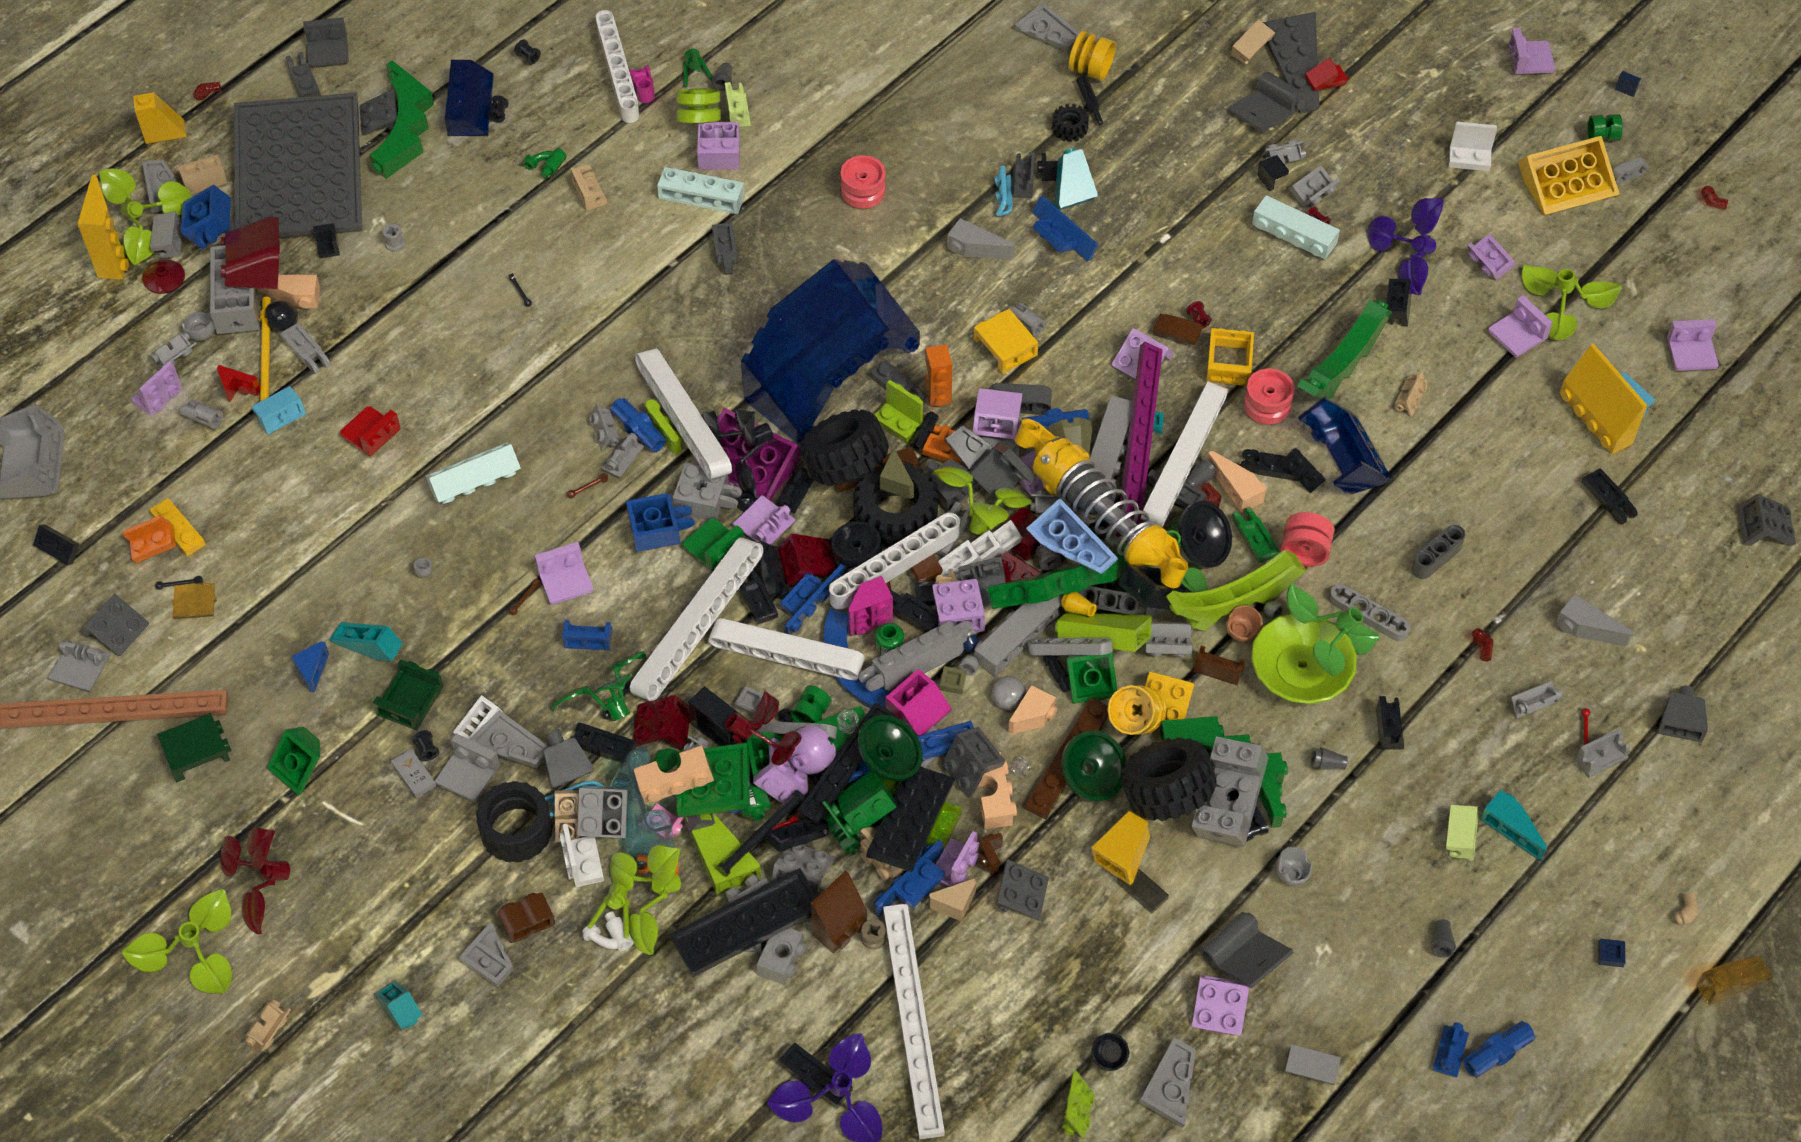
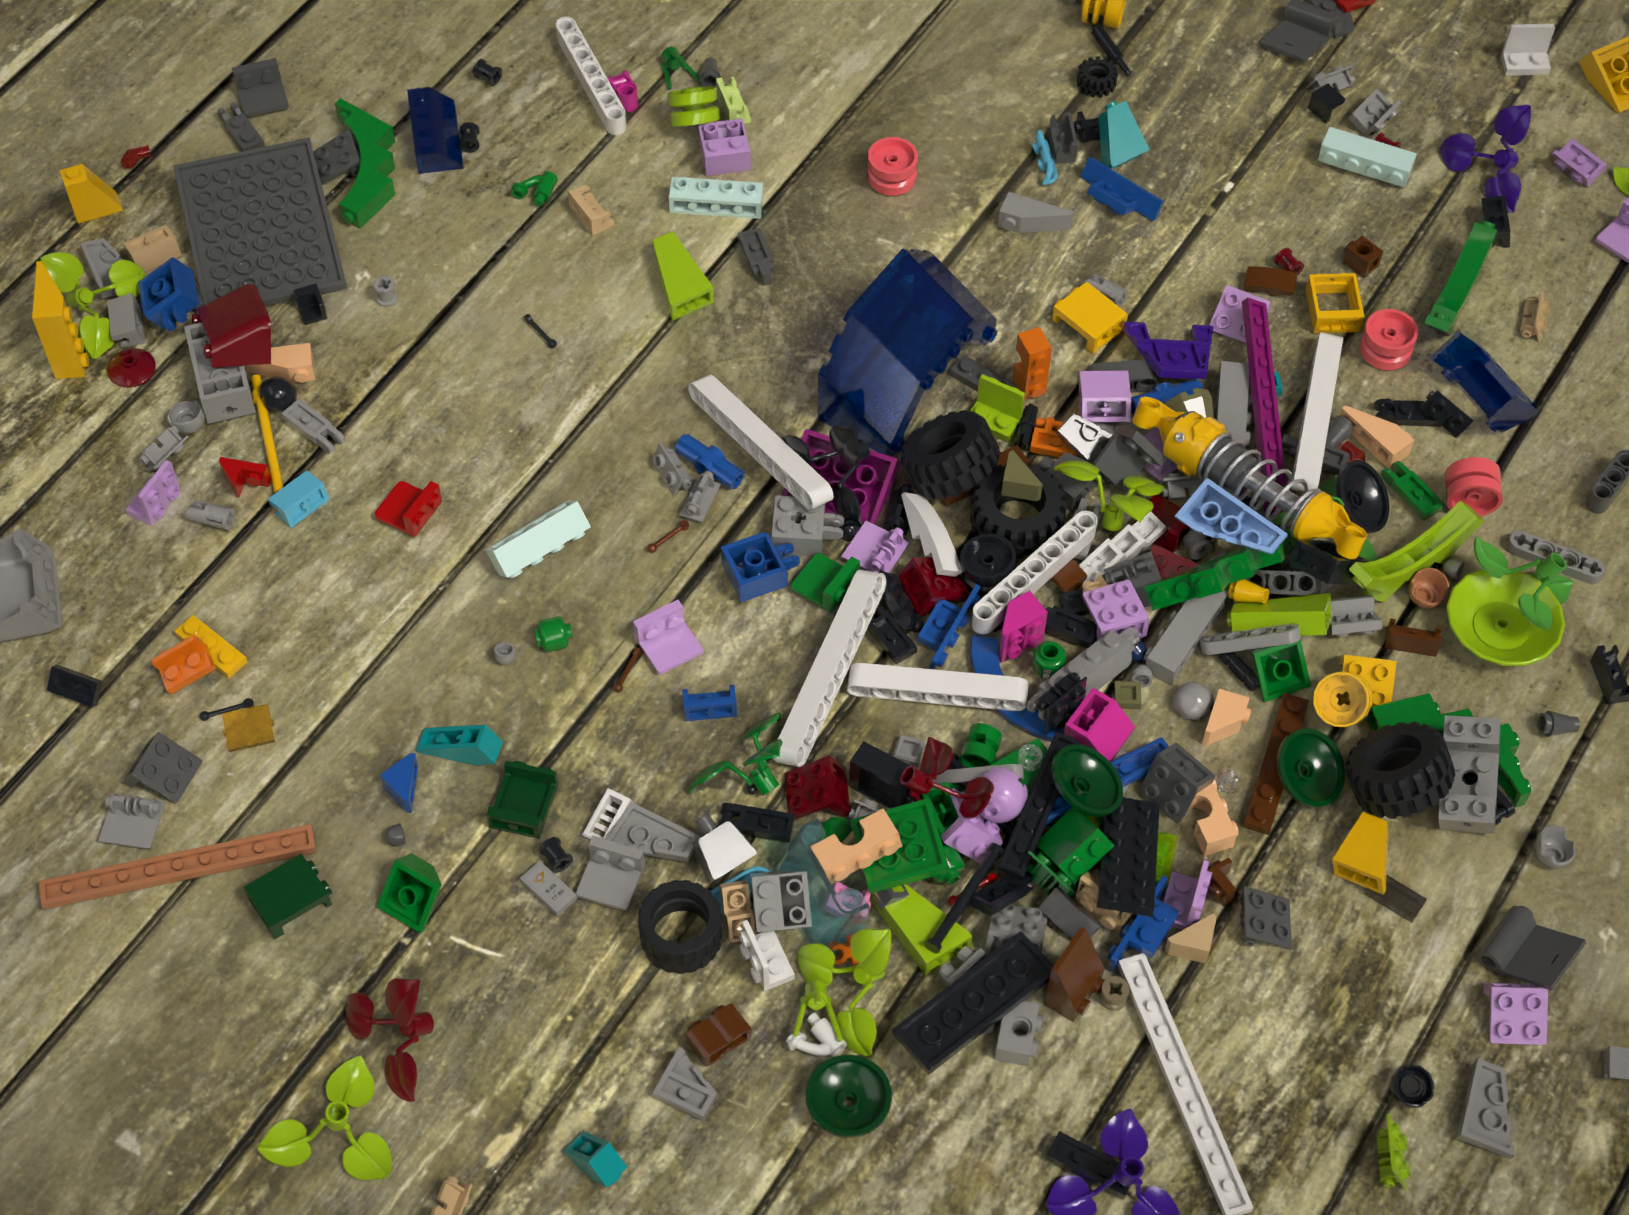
camera: 10 degrees left, 0 degrees up
lime hinge [645,399,683,455] -> none
none -> dark grey hinge [385,823,406,846]
none -> green head [534,616,573,652]
none -> lime slope [652,231,714,320]
none -> dark green dish [806,1055,892,1138]
none -> white slope [901,492,962,577]
none -> black hinge [1036,672,1087,735]
none -> flat silver slope [1039,887,1101,939]
none -> dark purple wing [1122,322,1214,379]
none -> reddish brown brick [1343,236,1383,278]

